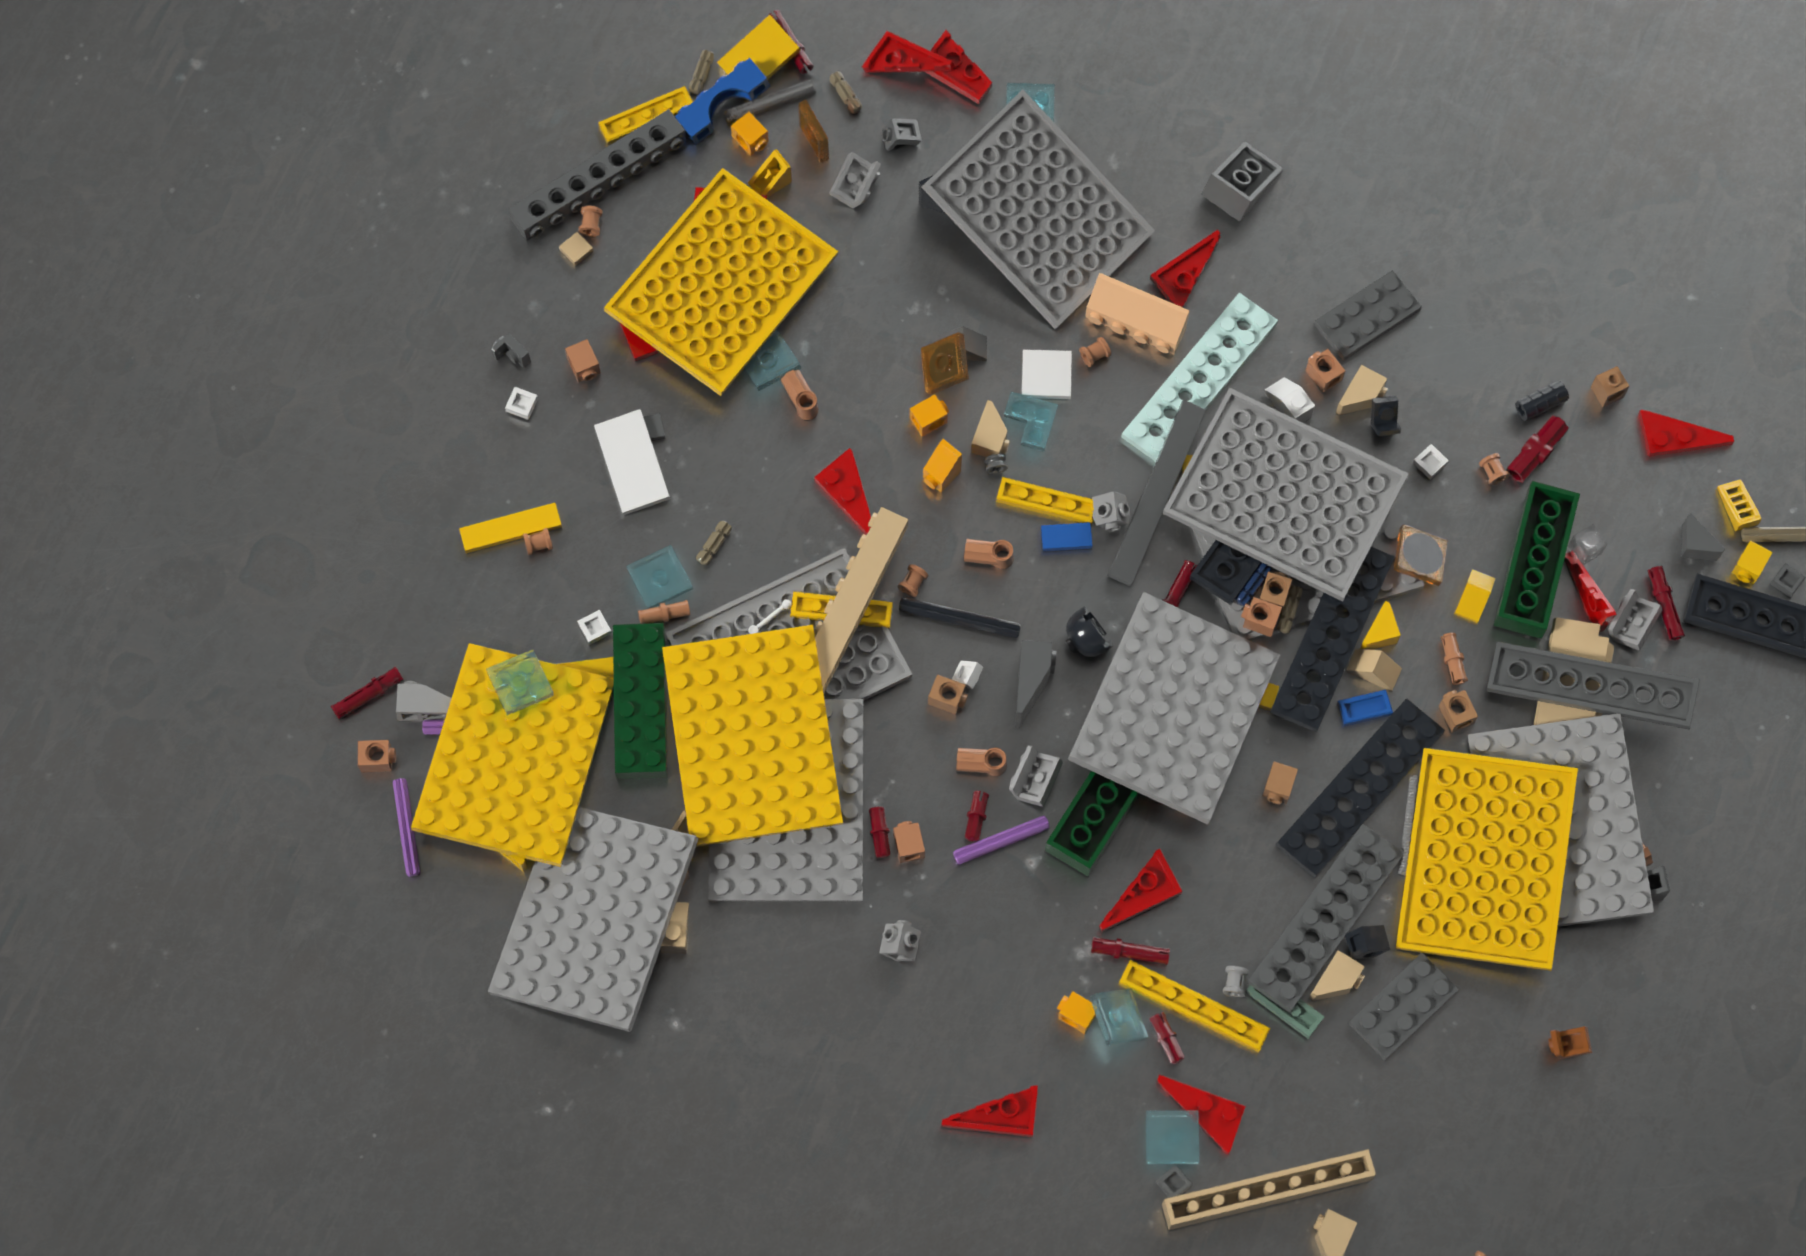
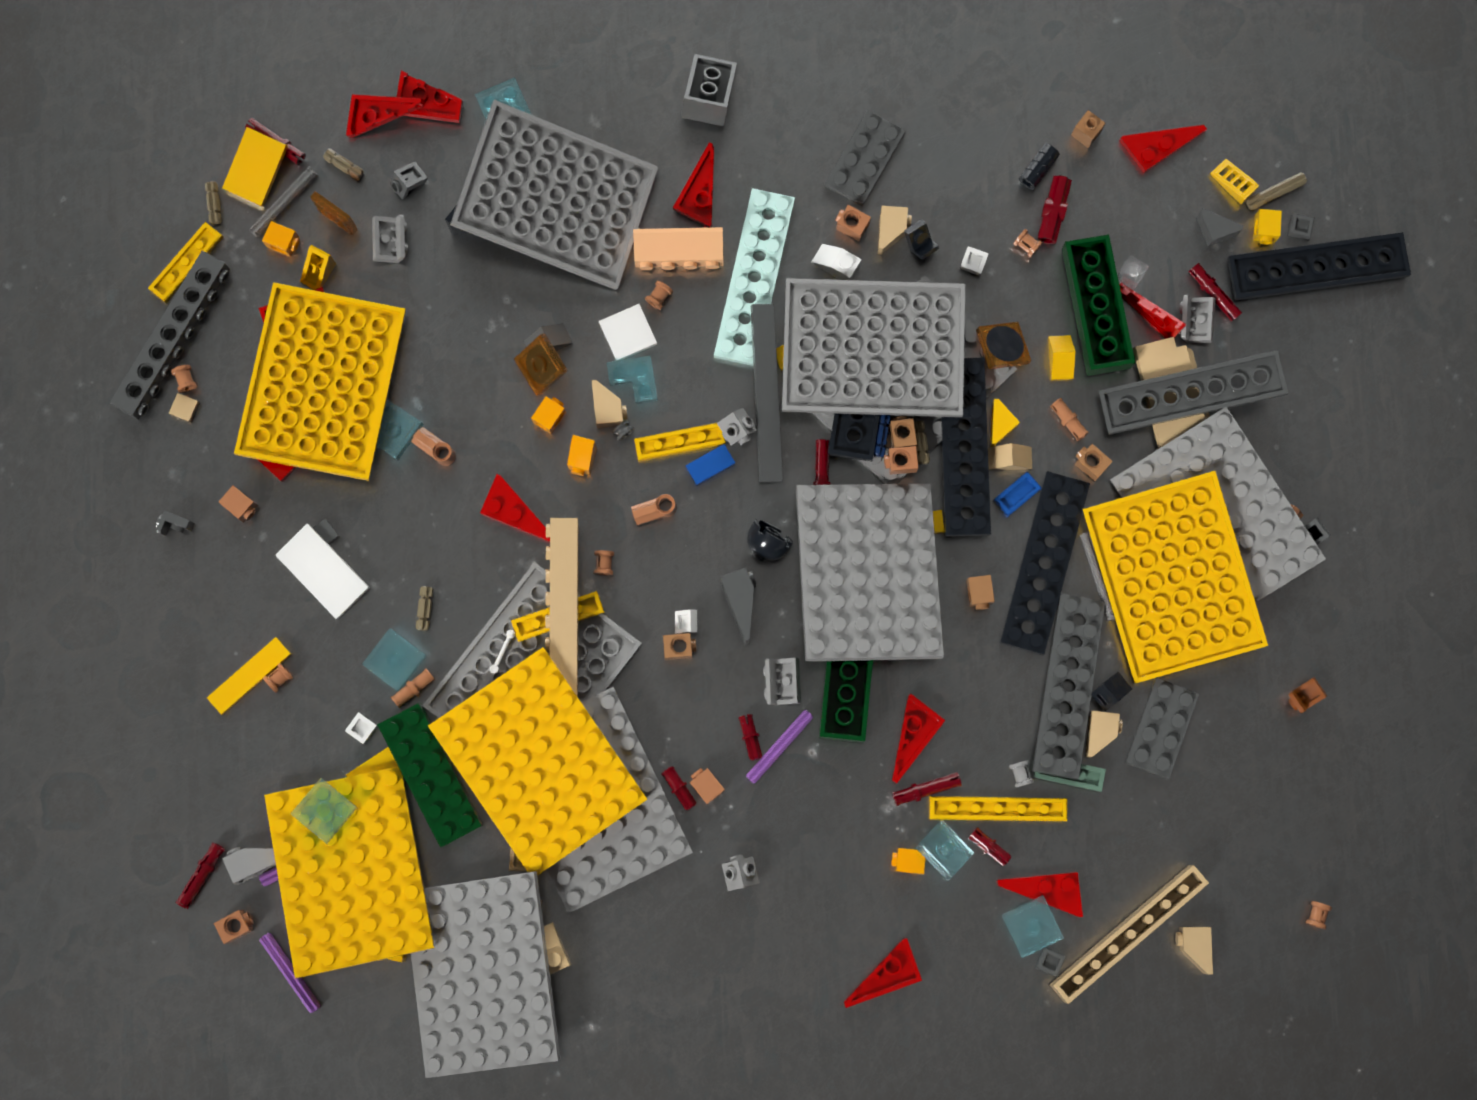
camera: 25 degrees left, 10 degrees up
white plate [505,387,538,420] -> none
blue arch [674,58,771,145] -> none
black axle [899,597,1021,638] -> none
nougat piece [956,748,1007,776] -> none

